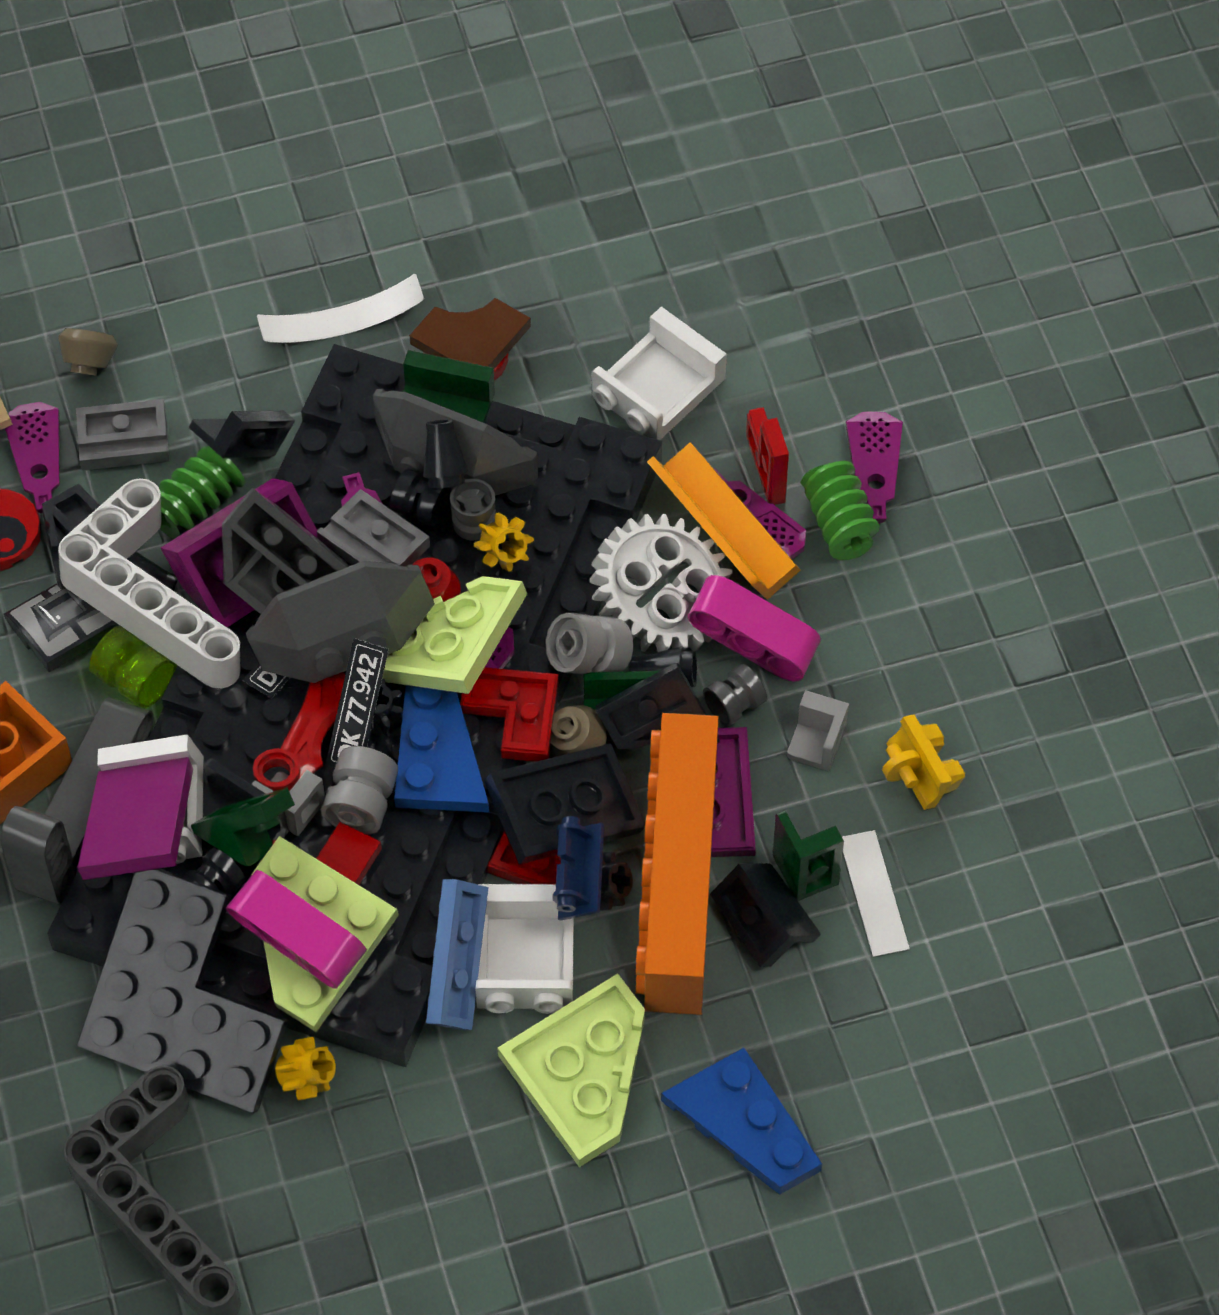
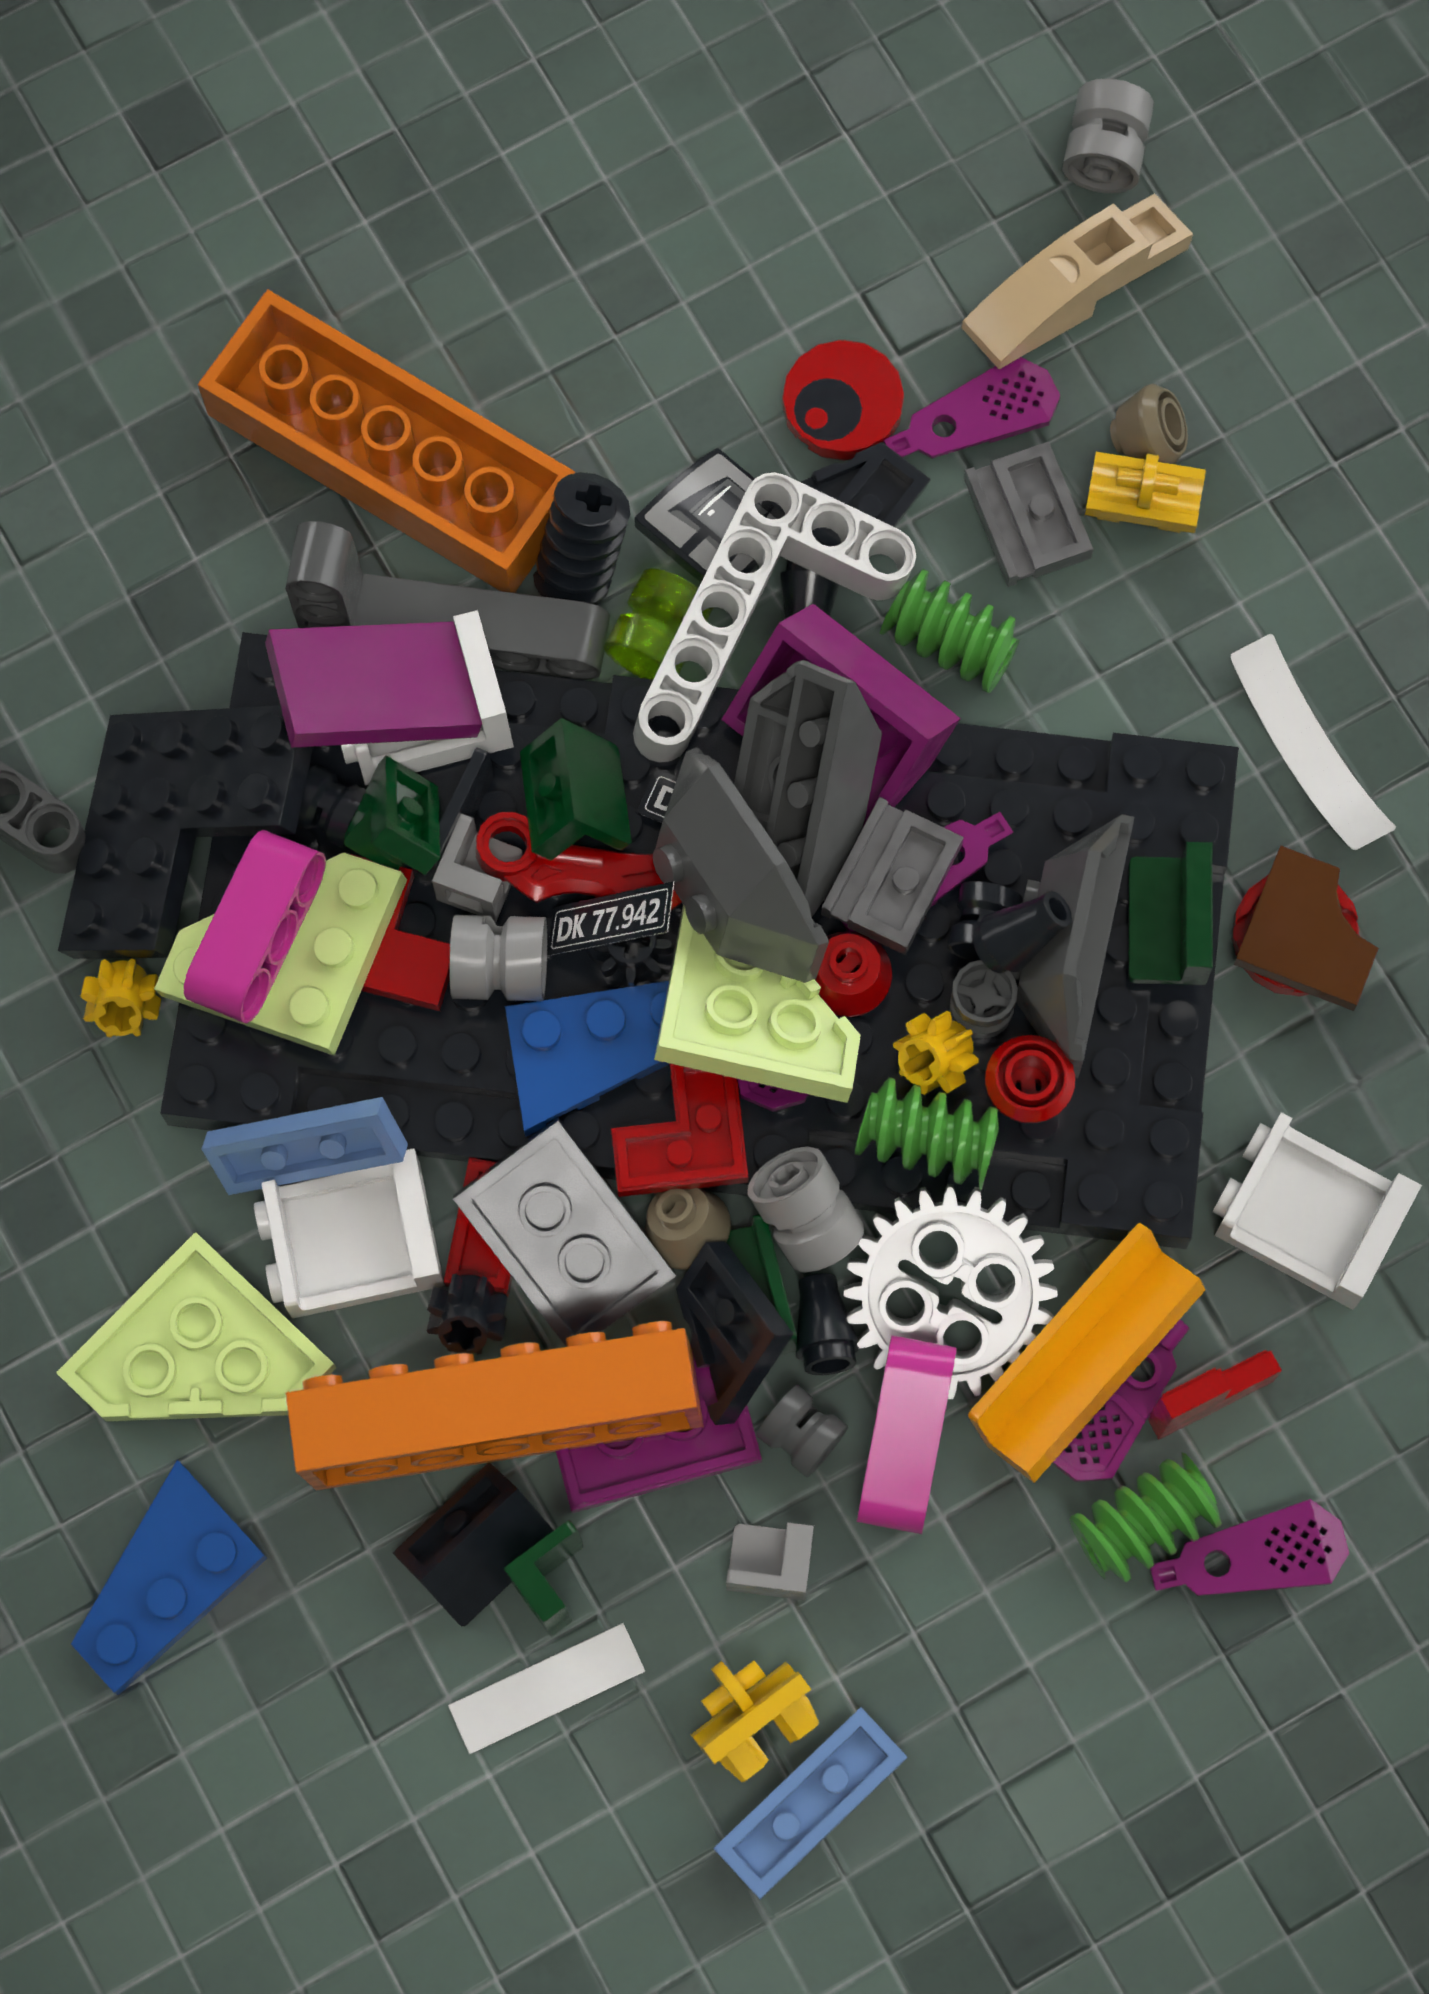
camera: 80 degrees right, 15 degrees up
black panel [189,410,295,458] -> none
dark blue hinge [552,816,604,921] -> none
none -> dark green panel [520,718,632,861]
none -> black piece [533,472,631,605]
none -> medium blue plate [714,1707,907,1900]
none -> bright green piece [855,1077,999,1190]
none -> red cone [985,1035,1075,1123]
none -> yellow hips [1085,452,1206,533]

